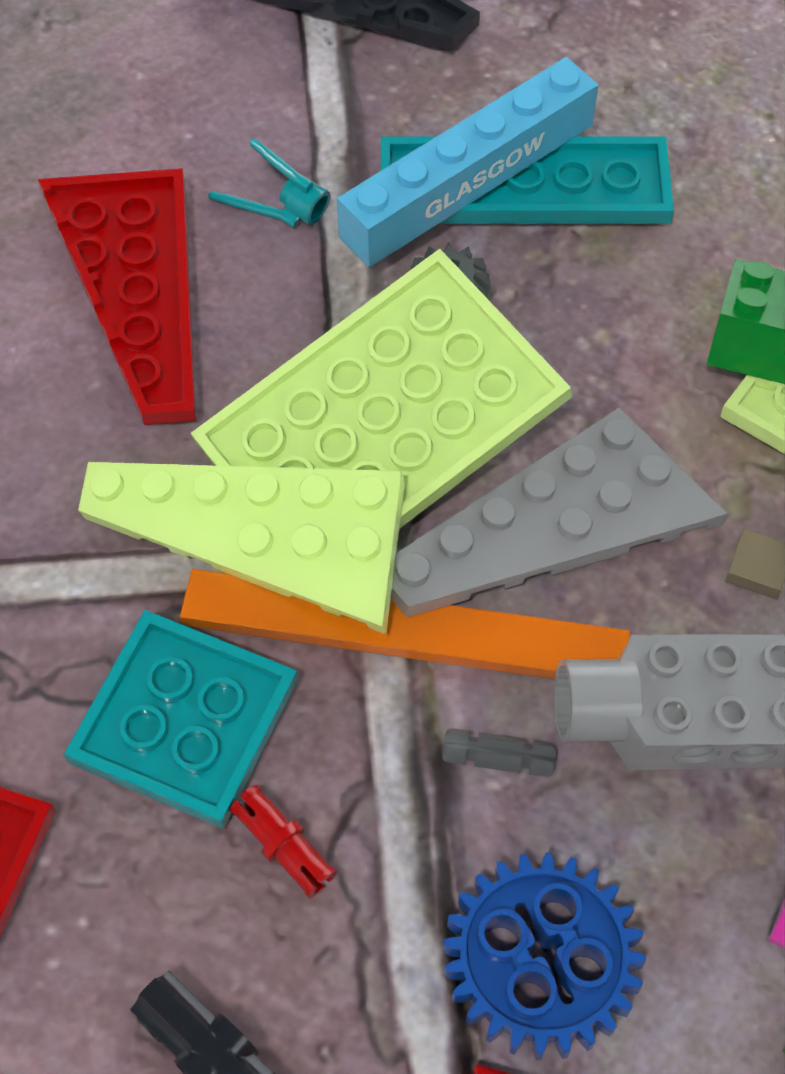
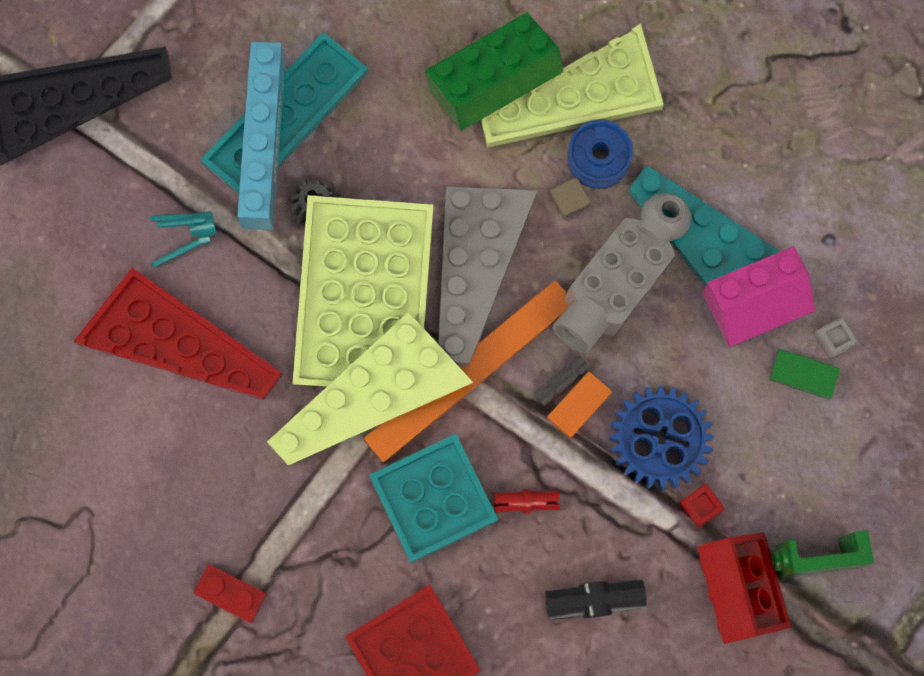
camera: 50 degrees left, 15 degrees up
none -> orange tile [547,371,612,439]

